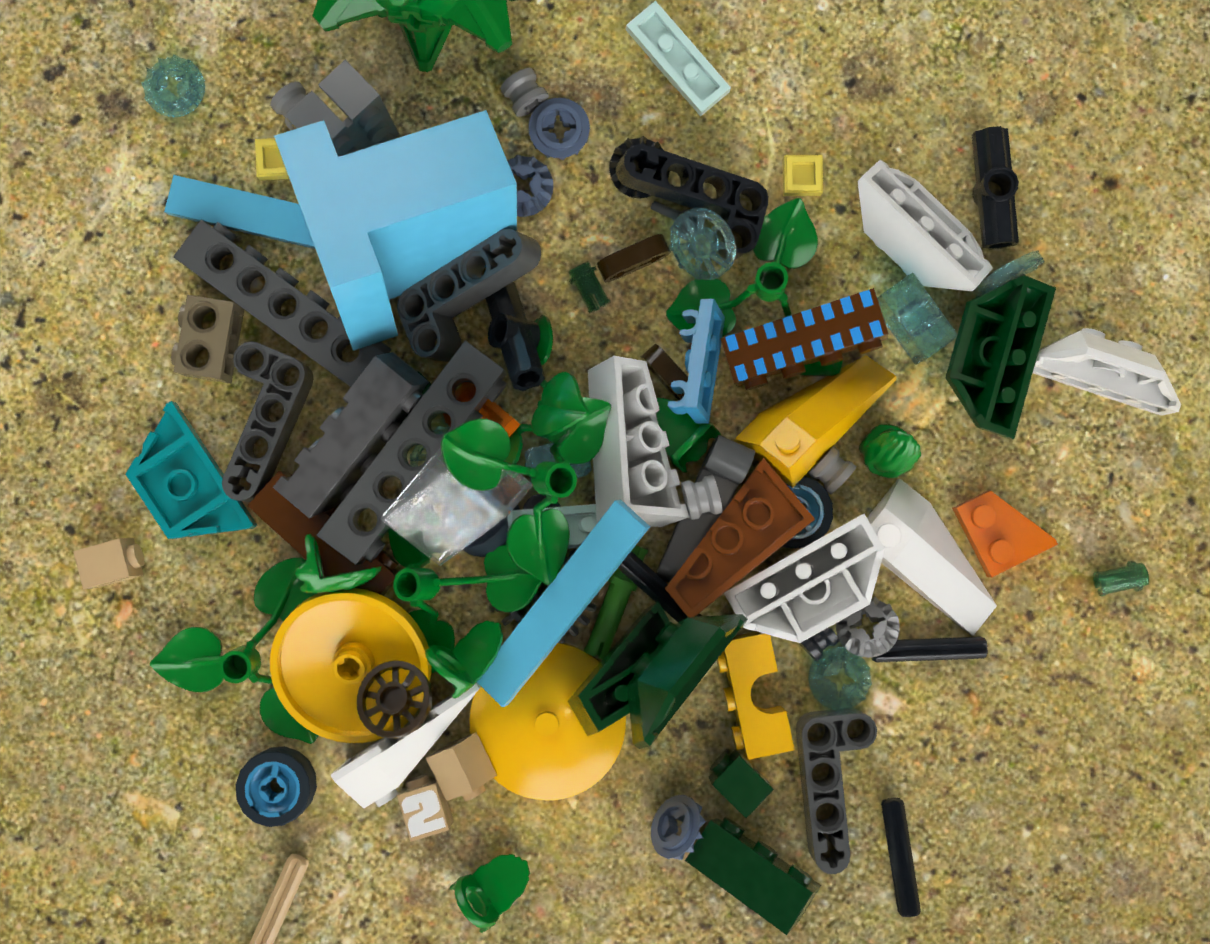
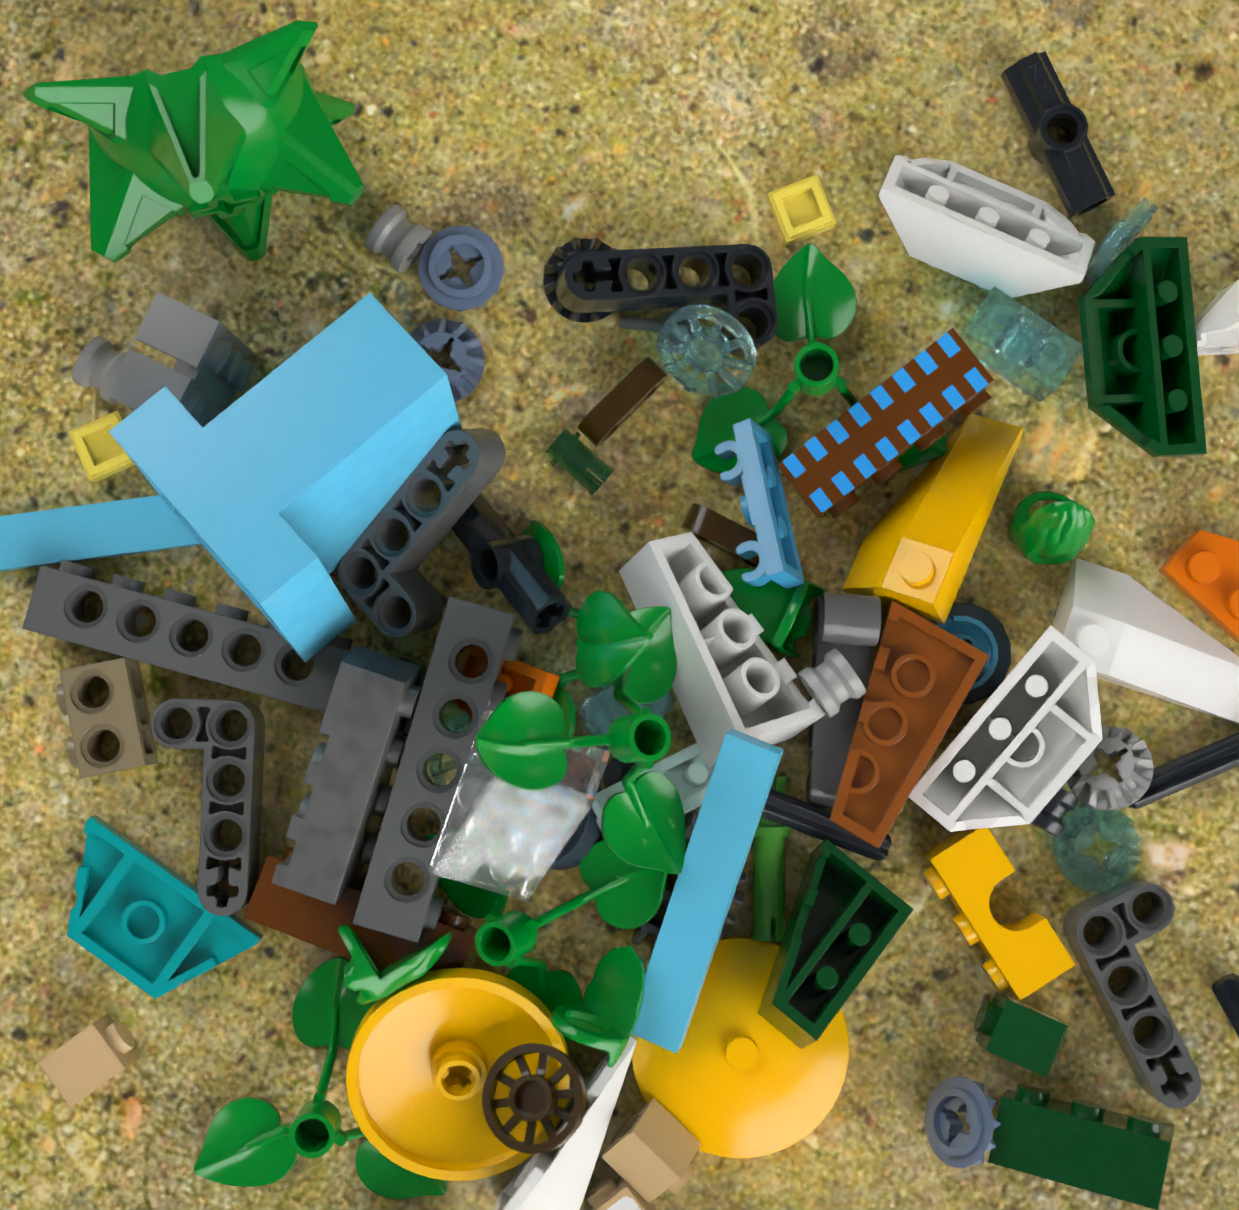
camera: 15 degrees left, 0 degrees up
light aqua plate [626,0,731,117] -> none
dark green wedge [627,614,748,749] -> none
light grey wheel [807,445,857,495] -> none

